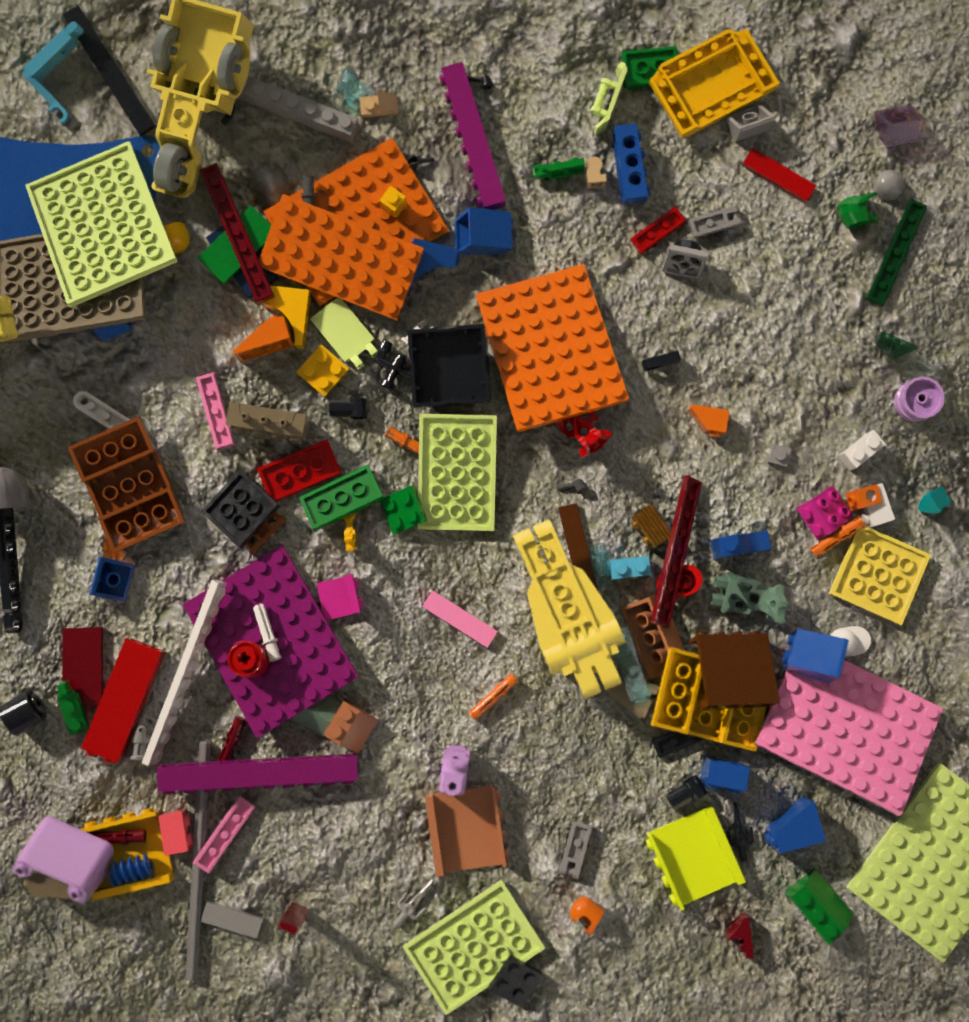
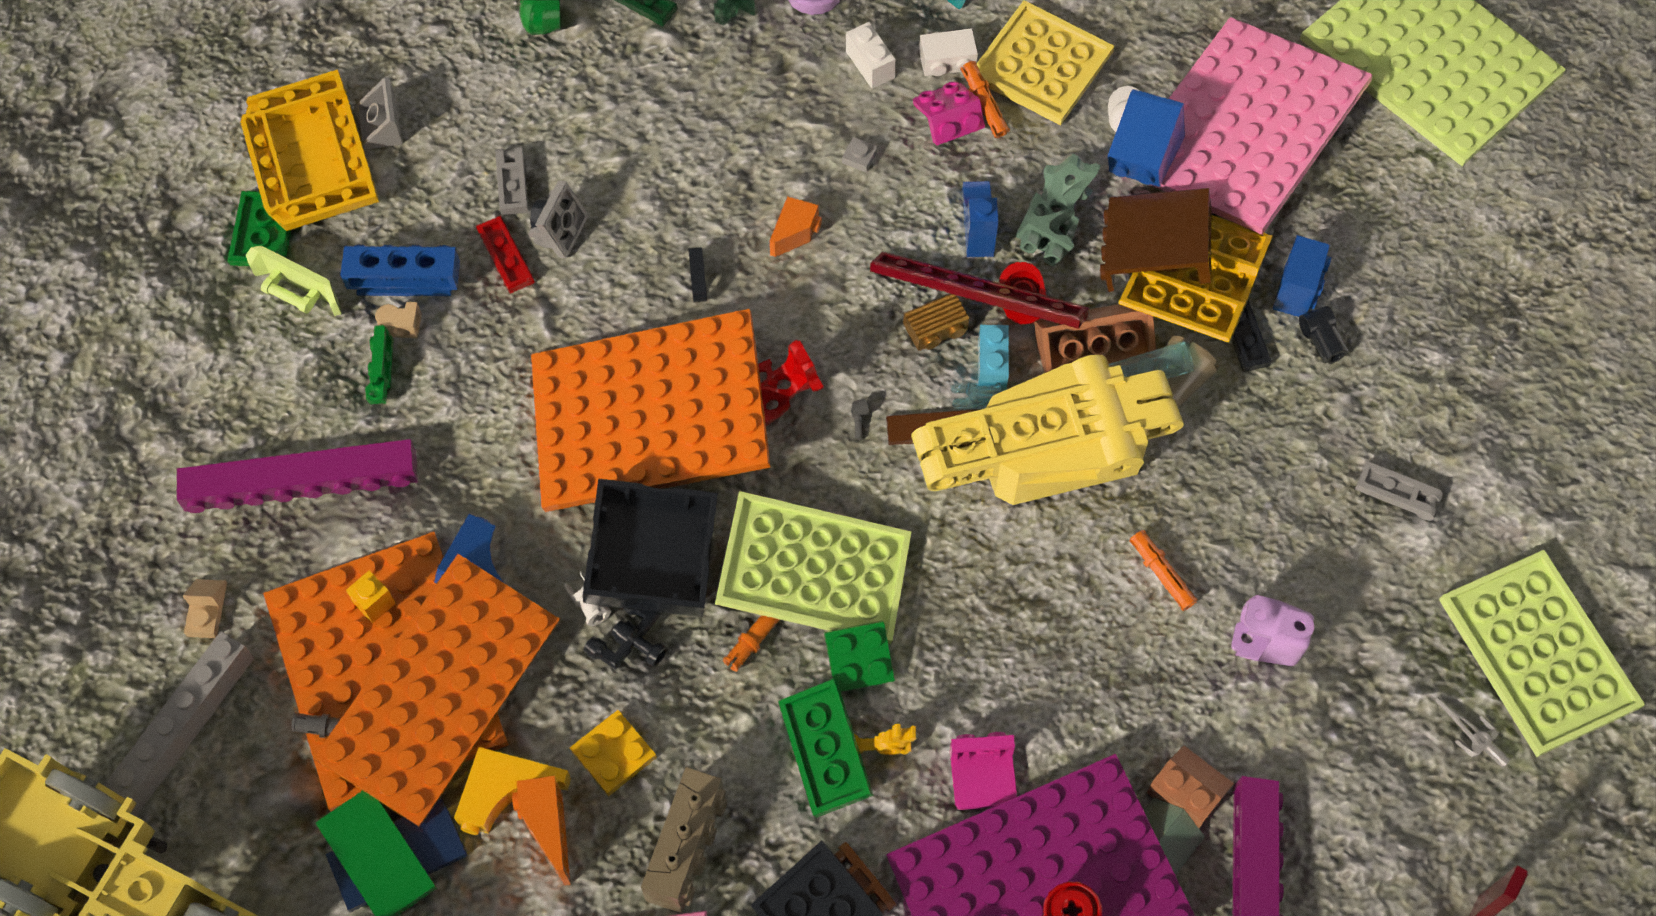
camera: 80 degrees left, 20 degrees down
dark red tile [199,162,275,305] -> none
white axle [253,604,282,662] -> none
red tile [257,439,342,502] -> none
yellowish green tile [310,297,378,371] -> none
black piece [329,398,367,419] -> none
clear light blue piece [334,68,358,106] -> none
black hand [408,155,434,171] -> none
bright pink tile [422,590,498,648] -> none
nougat panel [425,785,510,877] -> none
blue slope [454,207,514,256] -> none
black hand [467,75,492,89] -> none
black plate [488,954,544,1007] -> none
orange helmet [569,896,605,936] -> none
neon yellow panel [645,806,746,911] -> none
dark red slope [725,913,754,959] -> none
black piece [726,802,754,862] -> none
red tile [742,147,817,203] -> none
blue slope [764,797,826,854] -> none
green slope [785,868,853,945] -> none
orange bracket [845,484,883,511] -> none

